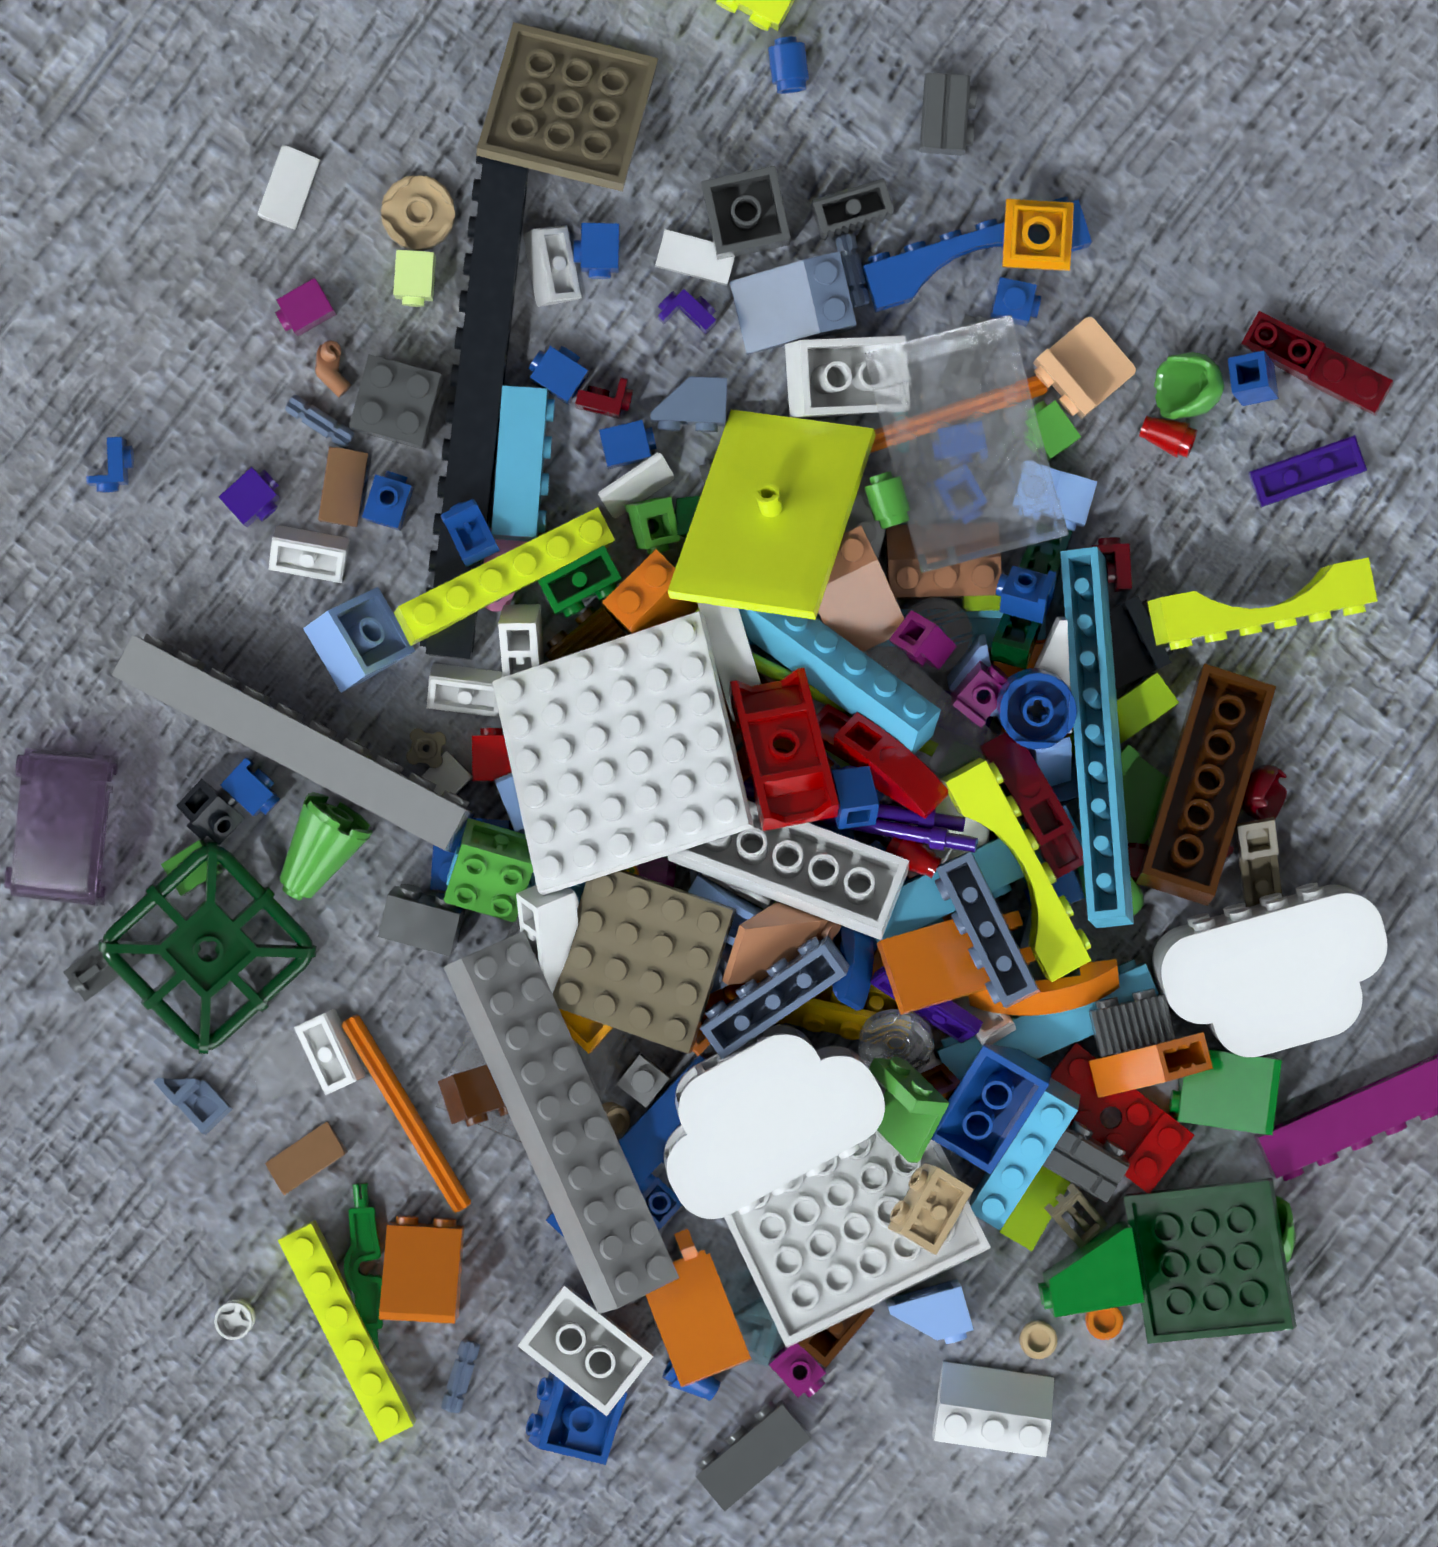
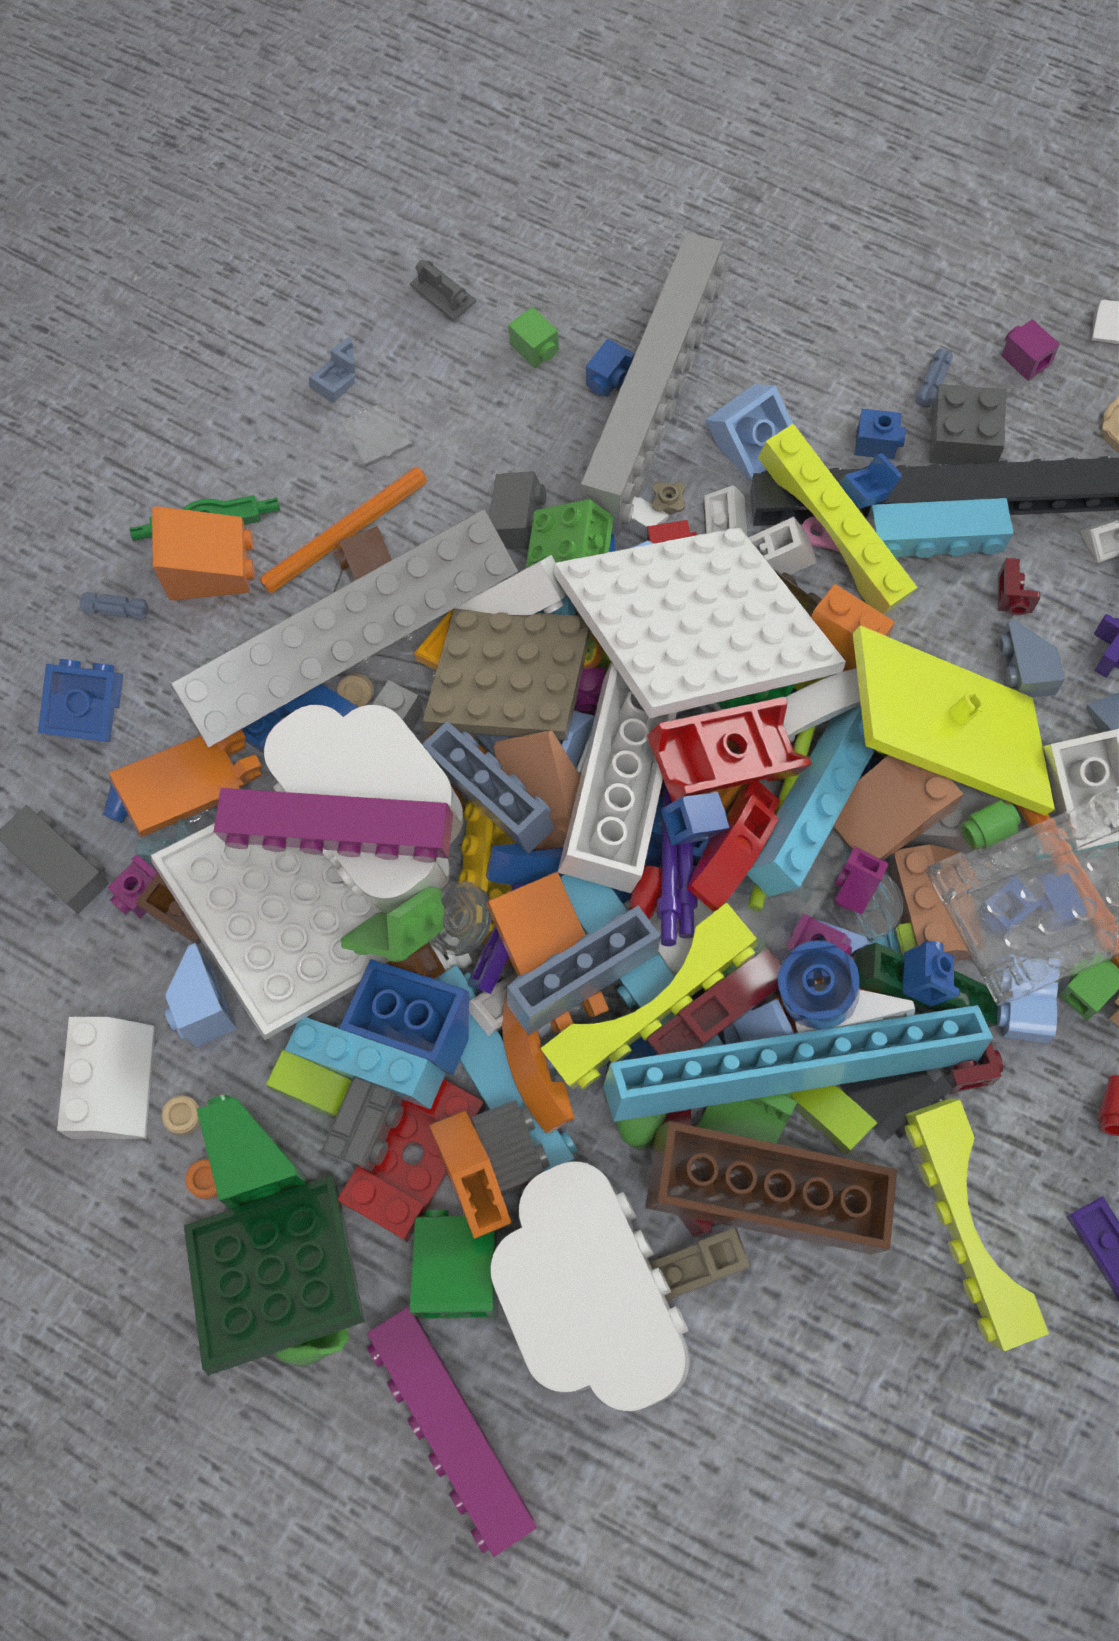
camera: 85 degrees right, 20 degrees down
clear purple windscreen [4,748,119,906] -> none
blue bracket [86,437,134,493] -> none
dark green plate [98,842,317,1054] -> none
black brick [176,778,245,845] -> none
white wheel [214,1299,256,1340] -> none
dark purple brick [219,467,280,527] -> none
medium nougat slope [265,1121,348,1195] -> none
white slope [268,525,350,583] -> none
neon yellow arch [278,1220,416,1443] -> none
bright green cone [279,792,373,900] -> none
white slope [294,1009,366,1095] -> none
nougat arm [315,340,352,398] -> none
medium nougat slope [318,446,368,527] -> none
yellowish green brick [393,250,436,307] -> none
white slope [518,1284,653,1416] -> none
blue brick [528,346,589,405] -> none
green brick [537,545,622,618] -> none
white slope [598,452,674,518] -> none
blue brick [599,420,657,470] -> none
bright green brick [624,497,681,554] -> none
tan bracket [888,1163,974,1255] -> none
dark tan tile [1044,1183,1108,1249] -> none
dark red hair [1241,764,1287,820] -> none
none -> magenta brick [213,788,453,863]

